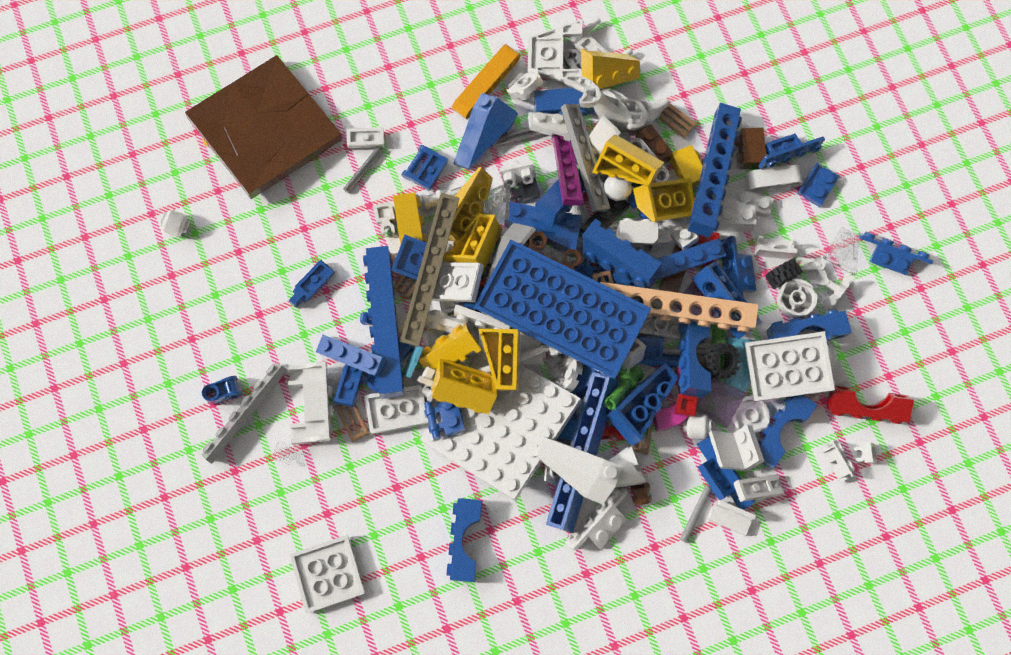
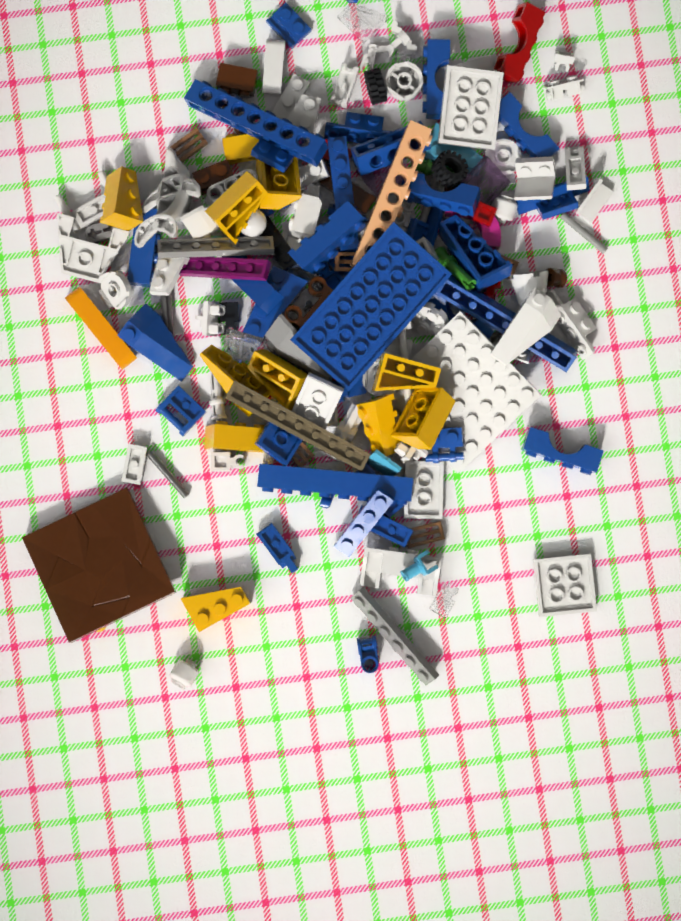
camera: 80 degrees left, 10 degrees up
white plate [453,304,511,329] -> none
blue bracket [759,133,825,169] -> none
none -> yellow wedge [180,587,251,632]
none -> blue plate [251,139,294,173]
none -> medium azure piece [400,549,439,582]

